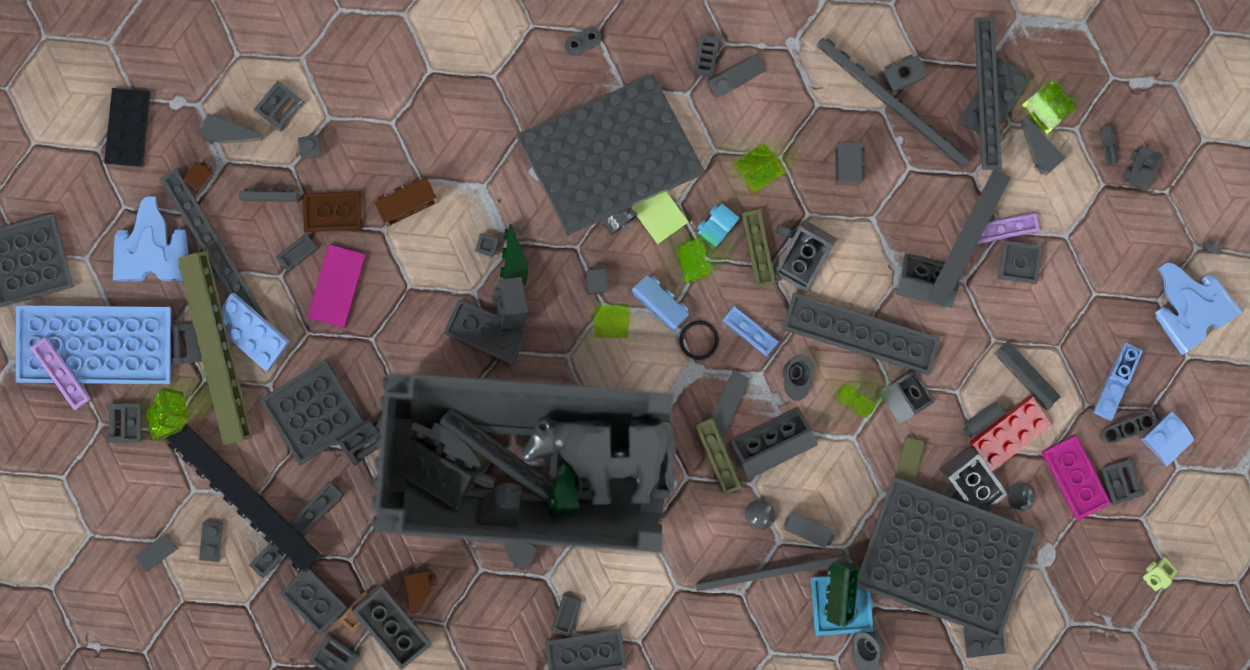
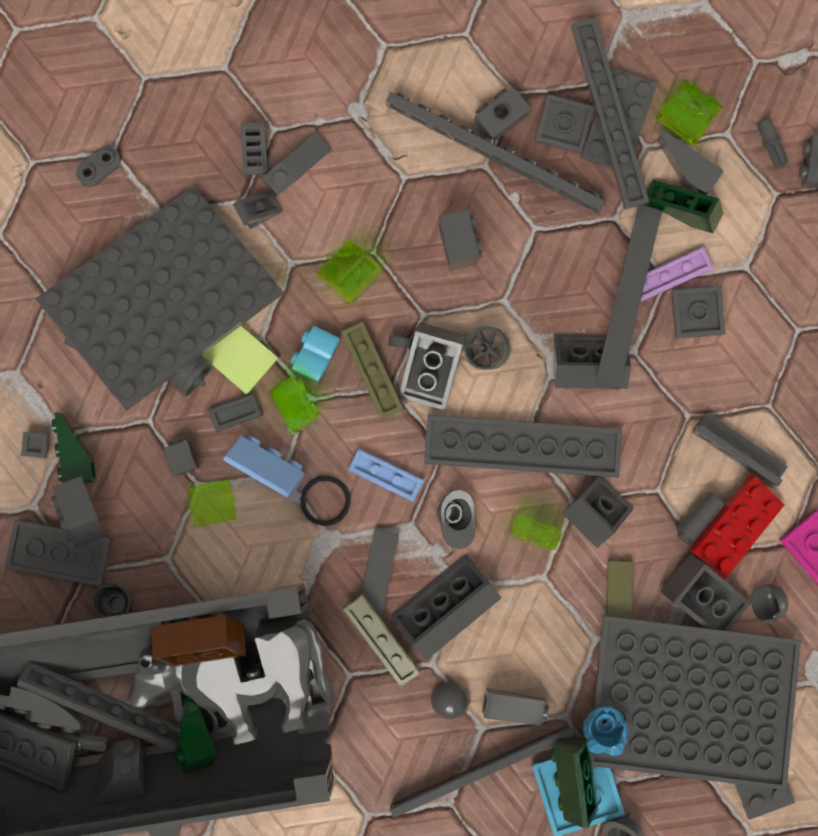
camera: 10 degrees left, 0 degrees up
none -> dark grey hair [92,584,132,617]
none -> reddish brown brick [151,612,246,667]
none -> dark grey tile [208,393,262,433]
none -> dark grey slope [233,191,282,229]
none -> dark grey wheel [464,326,511,370]
none -> dark grey plate [535,94,594,154]
none -> dark azure hair [583,706,628,756]
none -> dark green slope [647,180,723,233]

